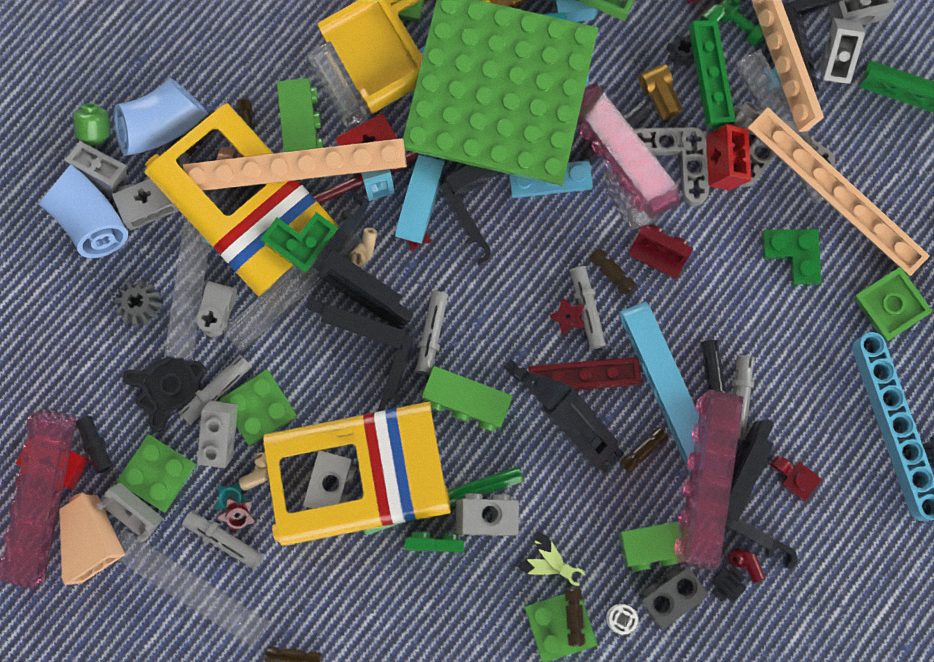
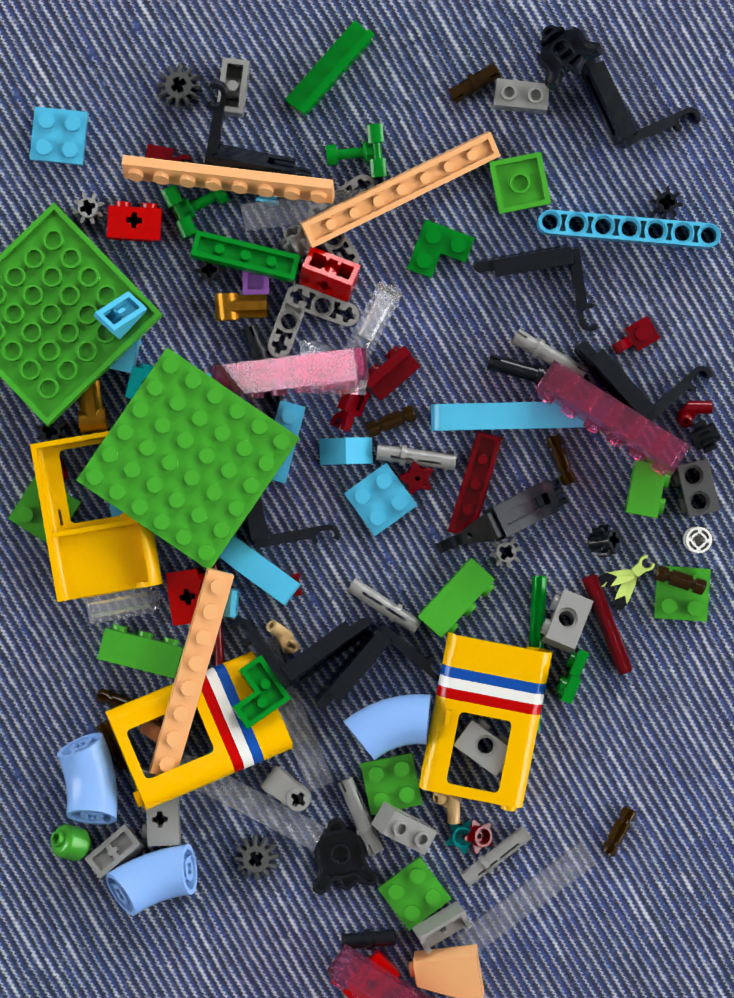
camera: 75 degrees left, 10 degrees up
light grey brick [819,18,866,84] -> none
none -> medium lavender plate [242,271,270,295]
none -> medium azure slope [319,437,373,465]
none -> green bar [326,123,387,179]
none -> dark red plate [330,383,371,432]
none -> clear slope [343,281,403,365]
none -> light blue brick [343,694,431,760]
none -> medium azure plate [344,463,417,536]
none -> black hinge [473,244,598,331]
none -> light grey gear [489,537,522,568]
none -> dark red axle [582,574,633,675]
none -> black gear [587,524,621,558]

